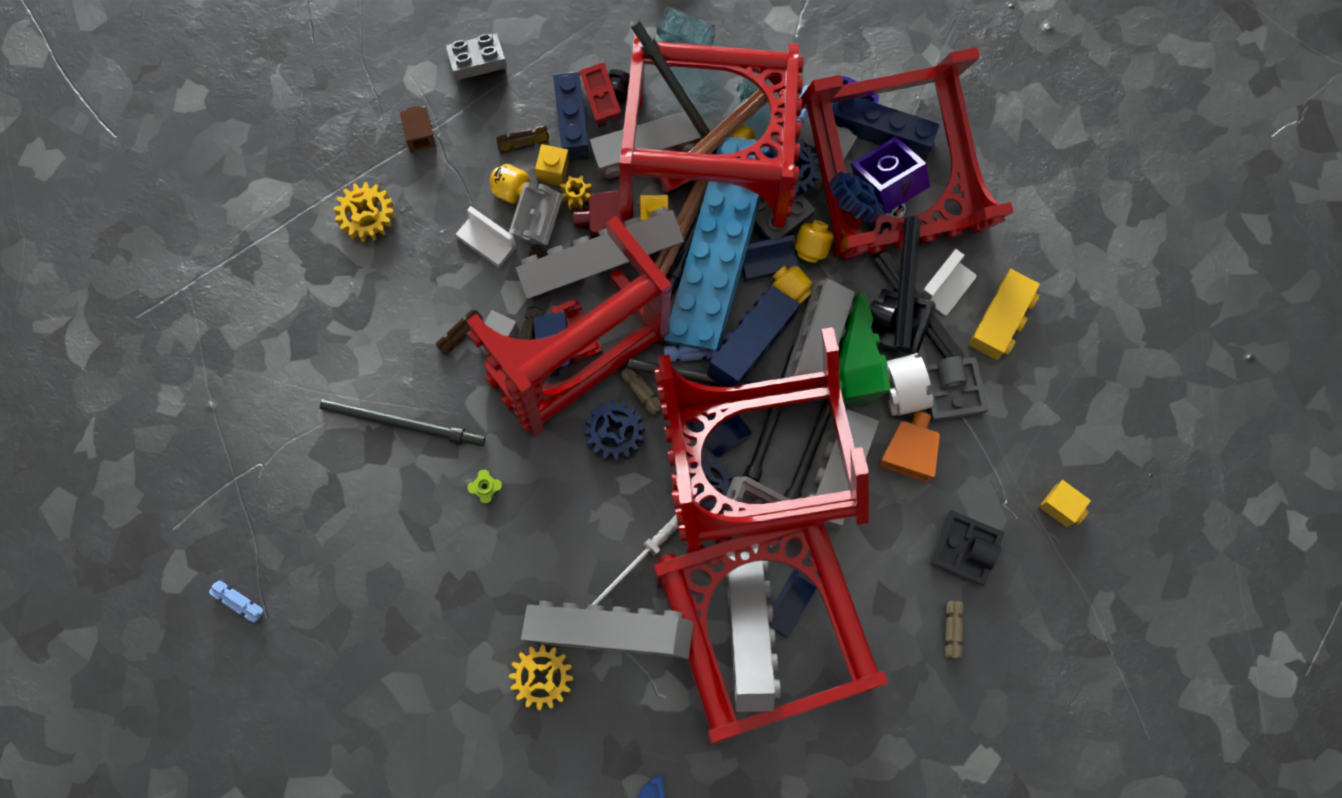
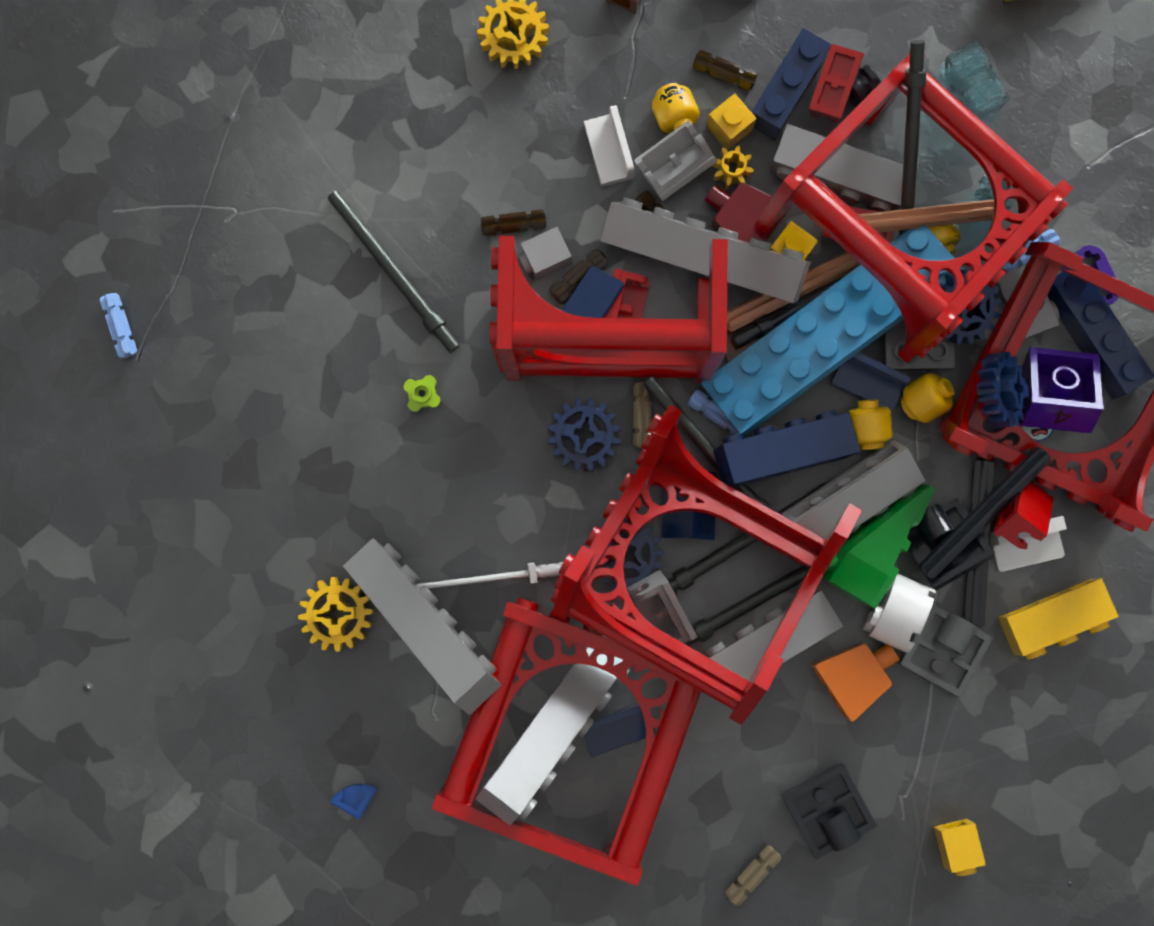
camera: 45 degrees right, 10 degrees up
none -> red hinge [994,481,1054,549]

